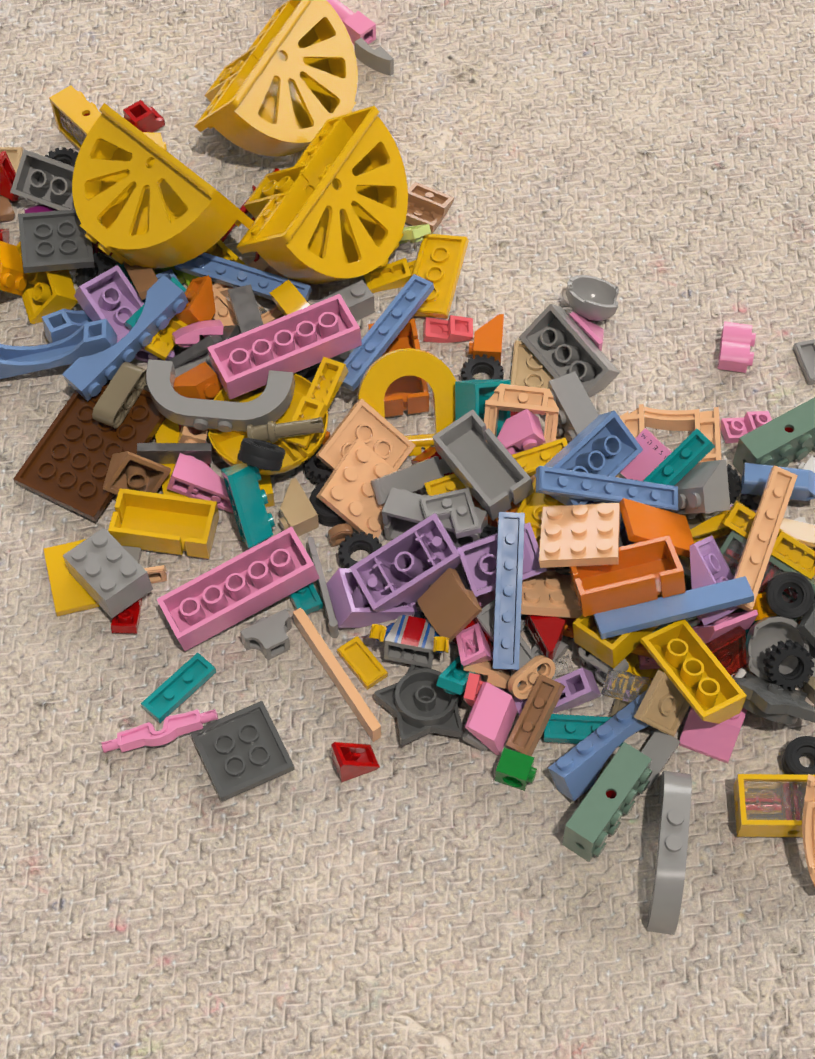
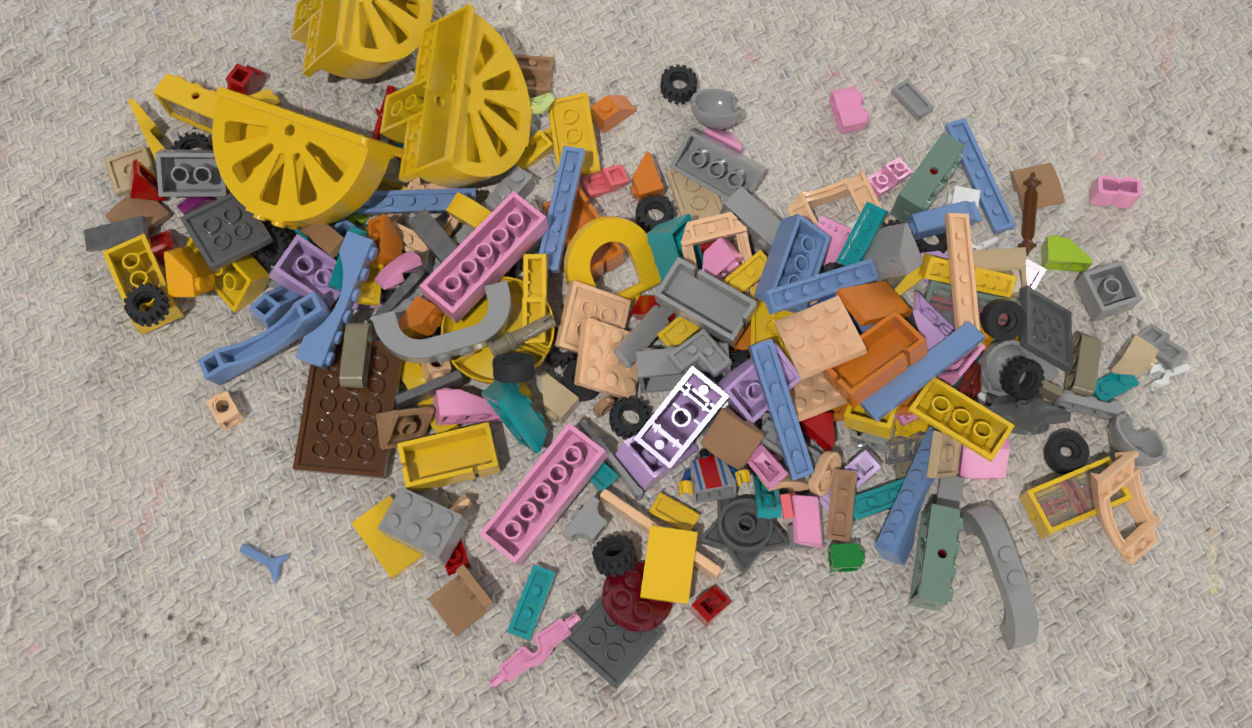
camera: 25 degrees left, 10 degrees up
none -> yellow slope [128,98,166,160]
none -> medium nougat bracket [428,565,495,636]
none -> orange slope [591,95,637,134]
none -> black tyre [592,534,637,577]
none -> dark red tile [601,562,673,632]
none -> yellow tile [640,525,698,605]
none -> black tyre [660,64,698,105]

